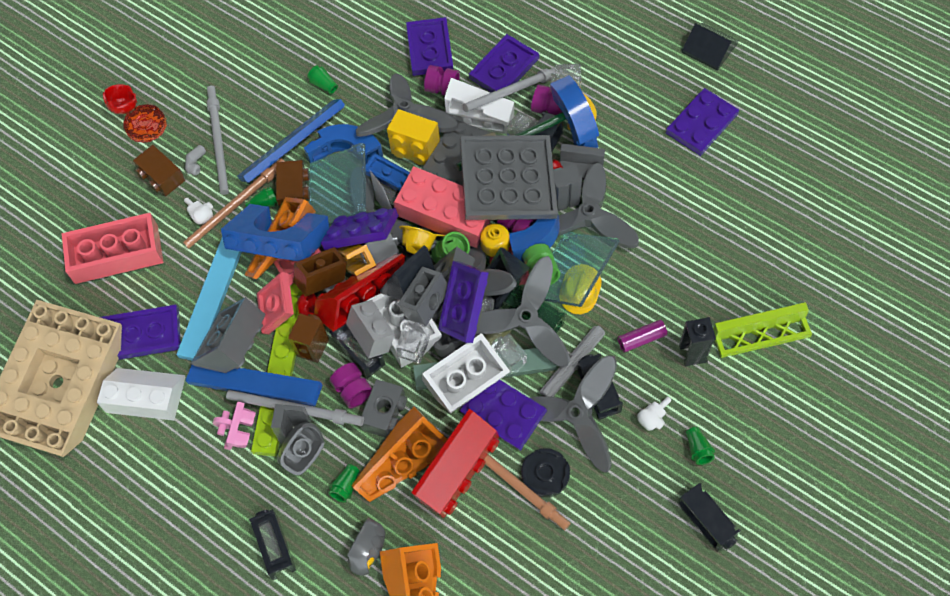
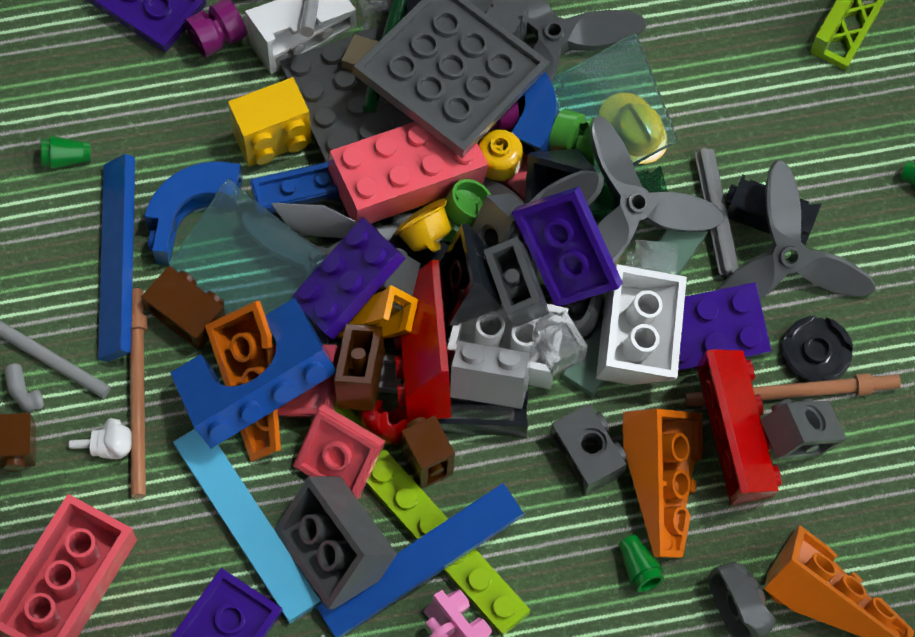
camera: 55 degrees left, 5 degrees up
light grey bar [226,390,364,426] -> none
green cone [245,186,278,208] -> none
dark grey panel [271,404,312,444] -> none
dark grey piece [277,422,325,475] -> none
magenta wheel [330,363,373,408] -> none
dark grey piece [356,73,458,137] -> none
magenta piece [617,319,668,353] -> none
white piece [637,397,671,431] -> none
black window [679,317,716,367] -> none
none -> dark grey brick [760,398,847,459]

